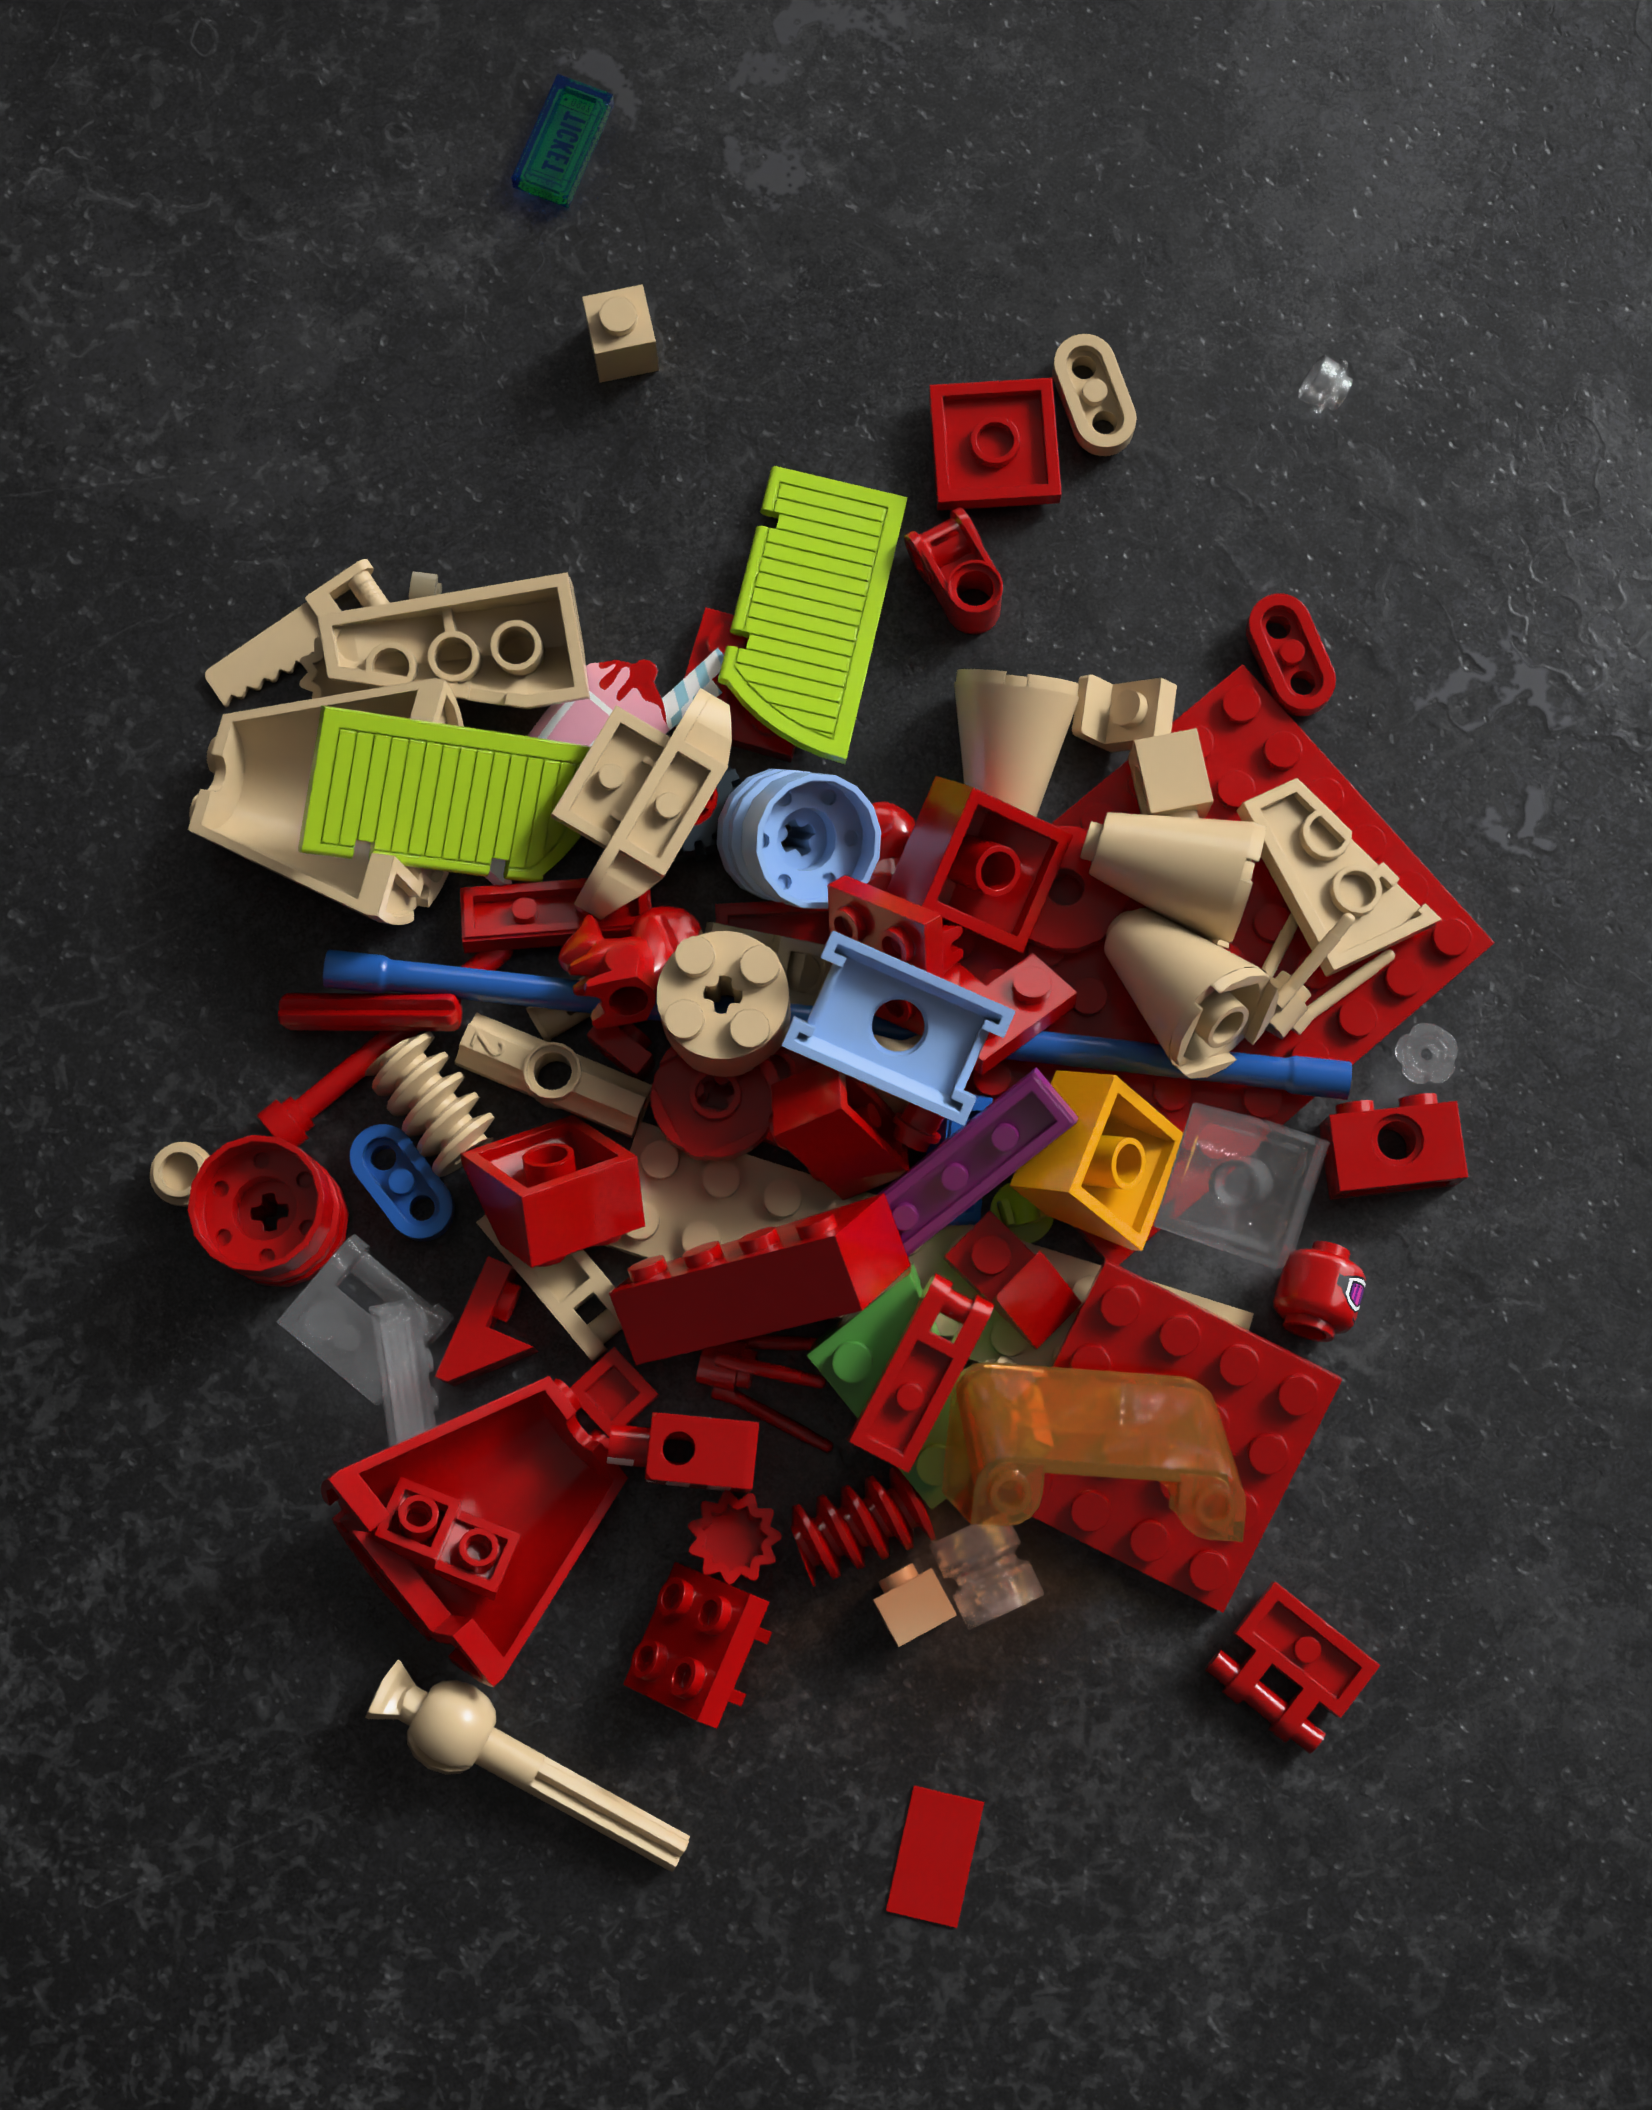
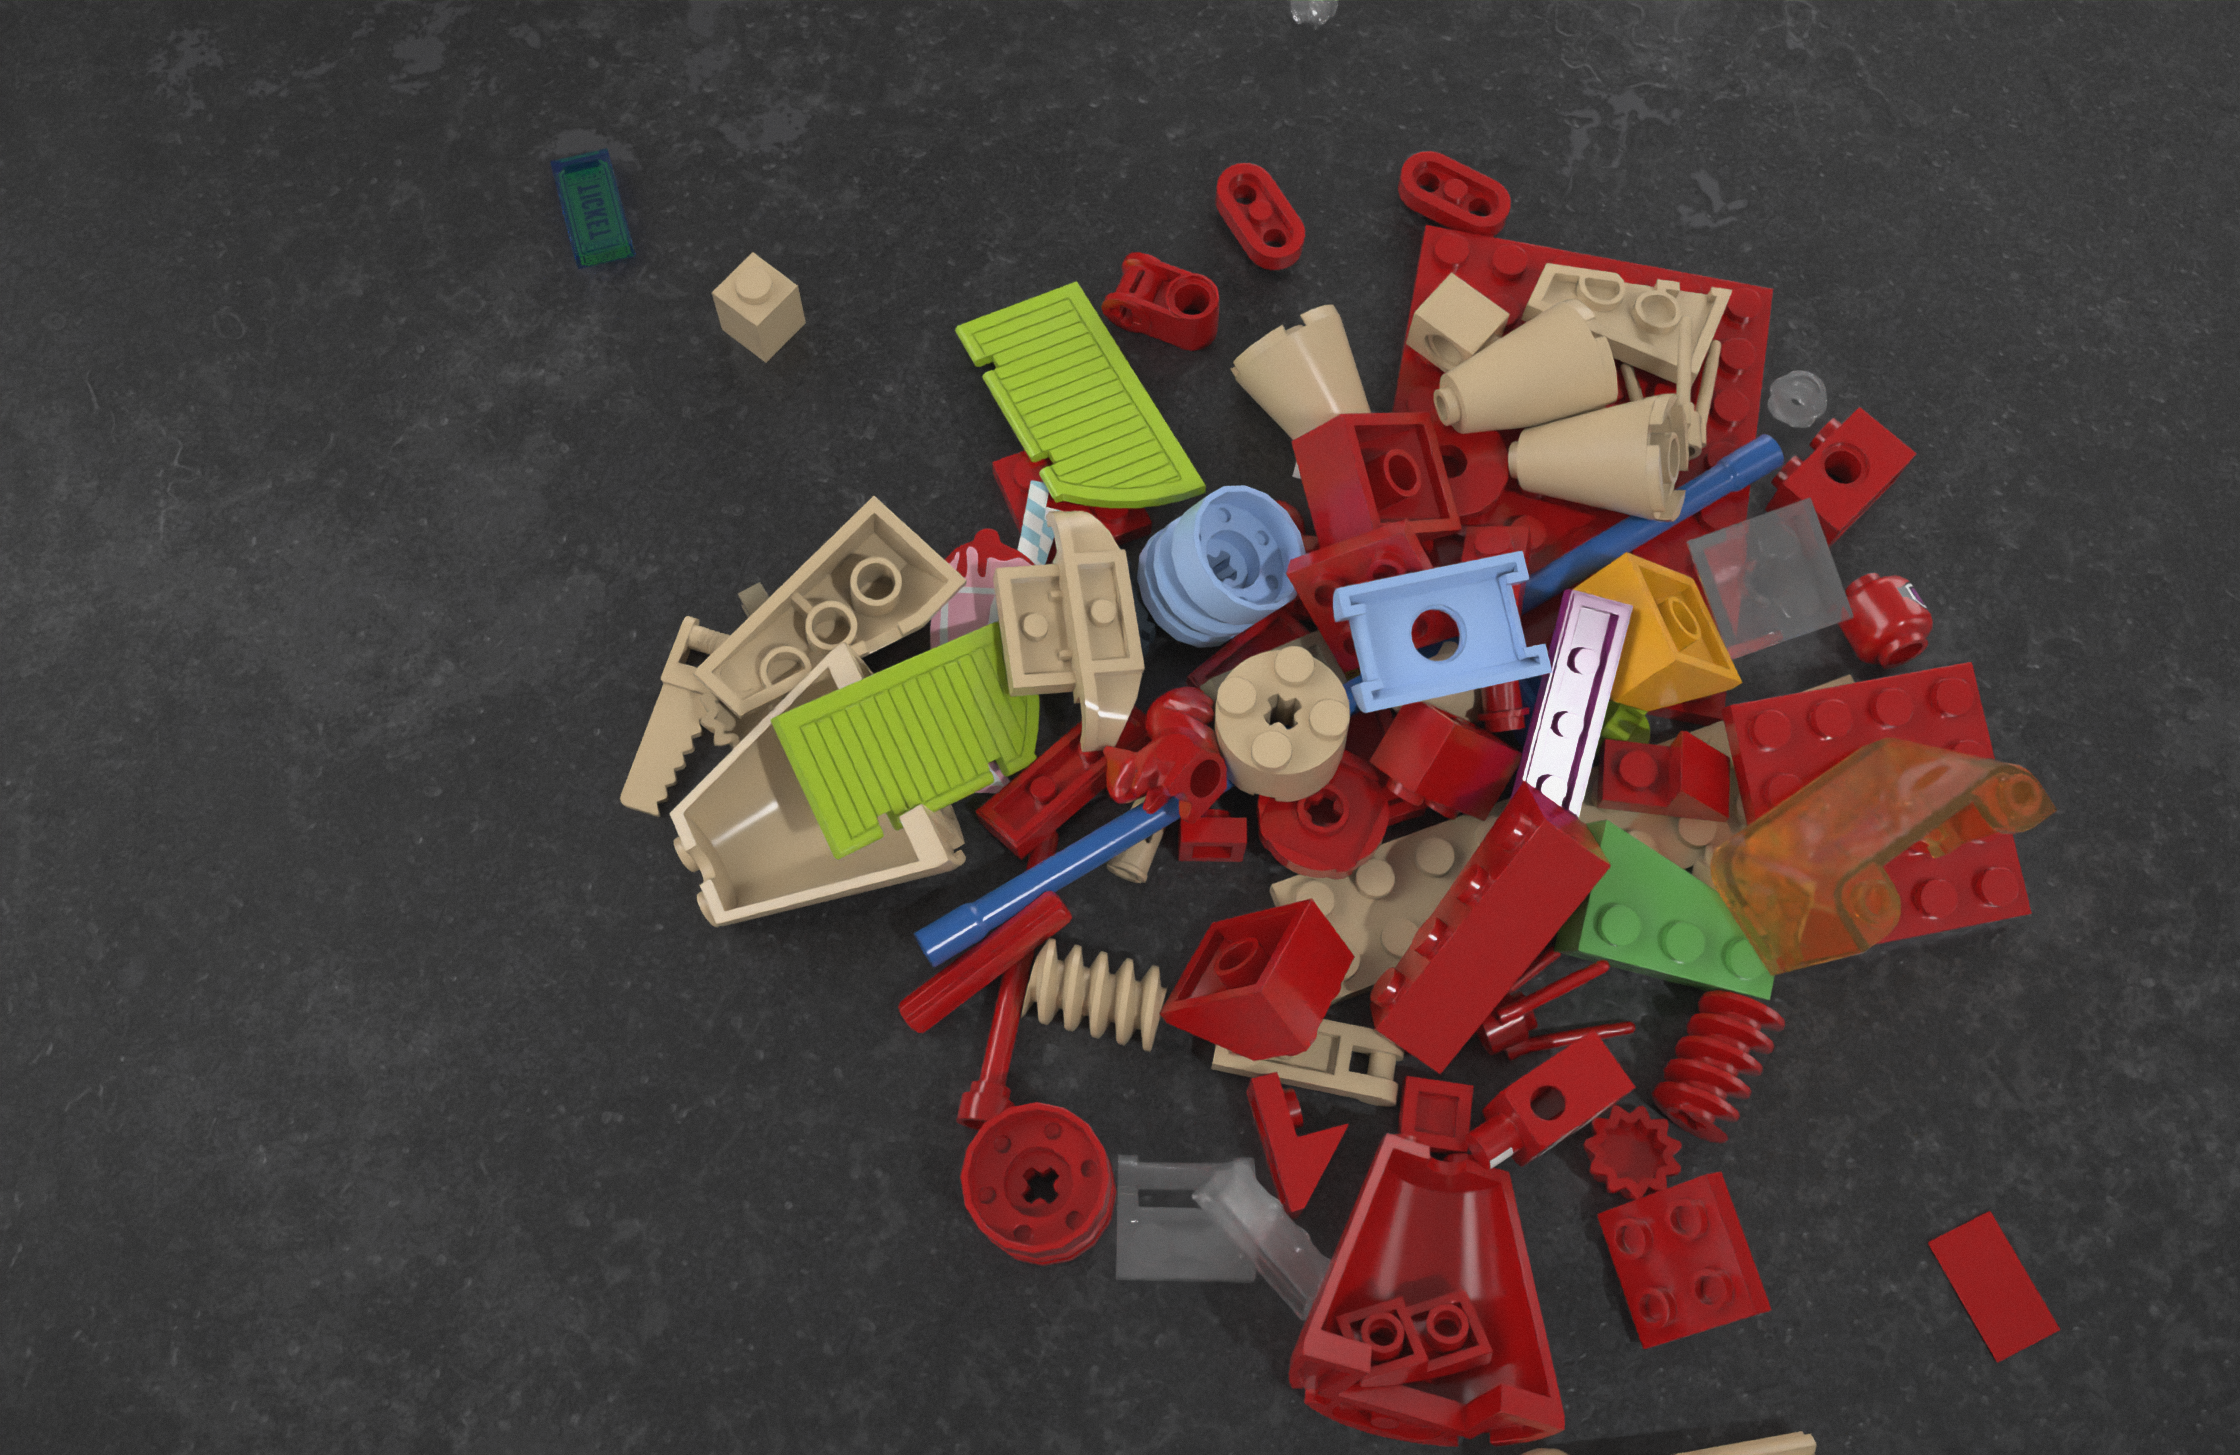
camera: 40 degrees left, 10 degrees down
tan plate [150,1142,210,1207] -> none
blue plate [350,1124,455,1241] -> none
tan piece [455,1013,652,1139] -> none
red plate [847,1273,994,1473] -> none
tan plate [872,1563,957,1647] -> none
red plate [929,378,1062,511] -> none
clear wheel [929,1510,1044,1630] -> none
tan plate [1052,334,1137,456] -> none
tan bracket [1072,675,1177,752] -> none
red plate [1205,1582,1381,1754] -> none
none -> red plate [1215,163,1305,270]

